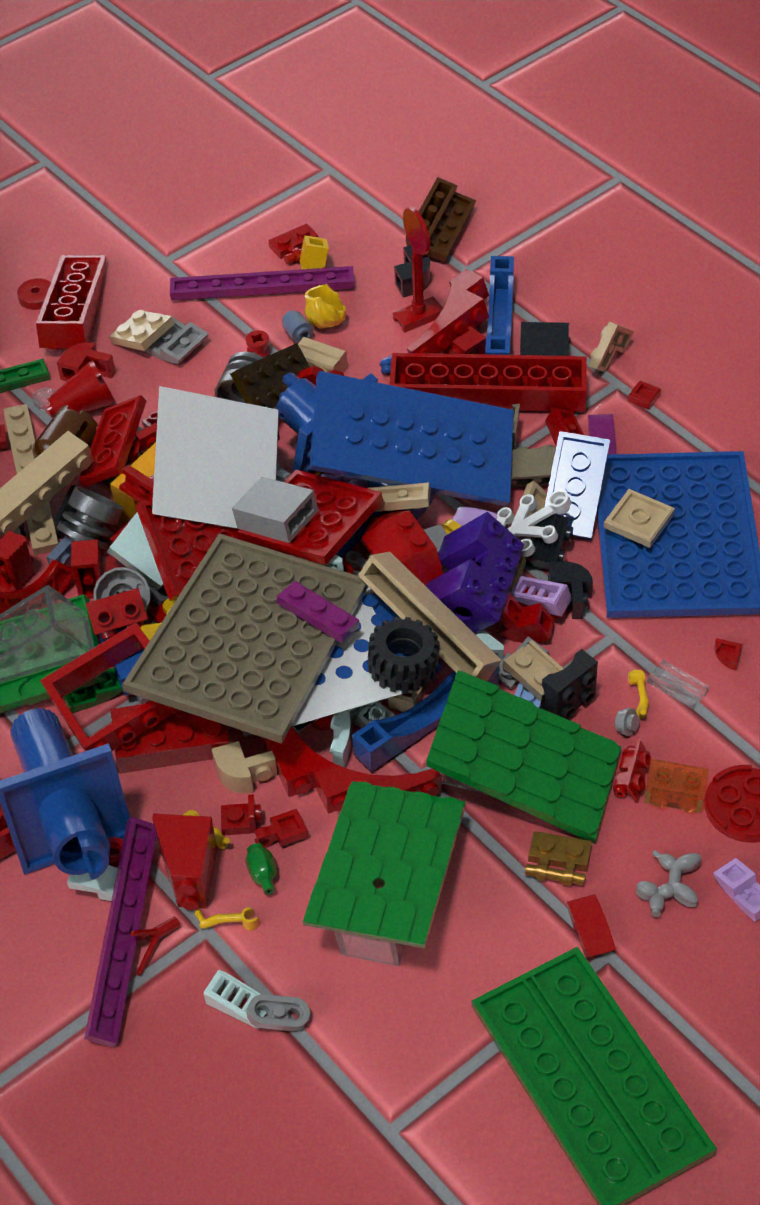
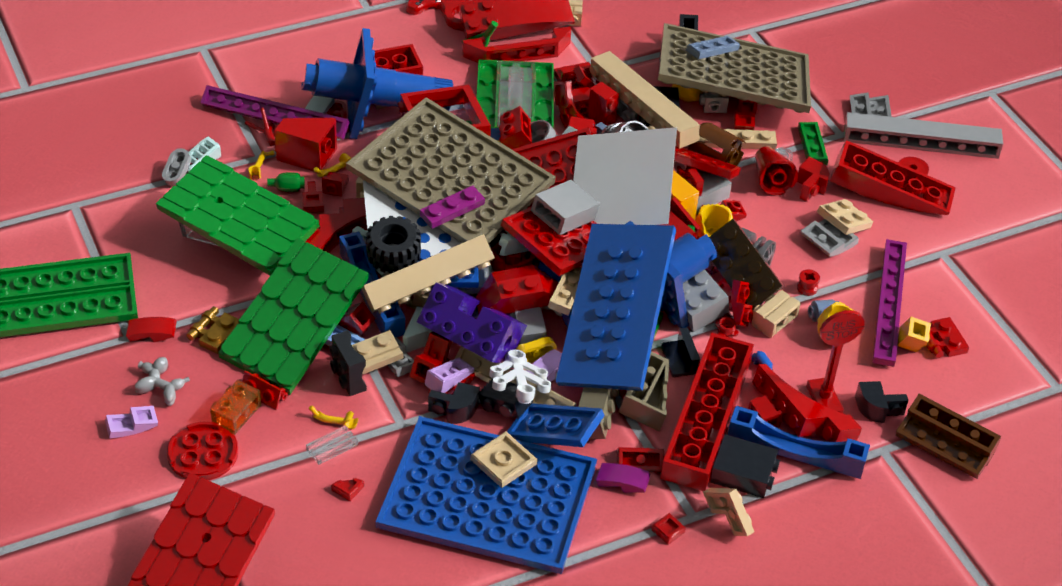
camera: 100 degrees right, 5 degrees down
light grey plate [615,708,639,736] -> none

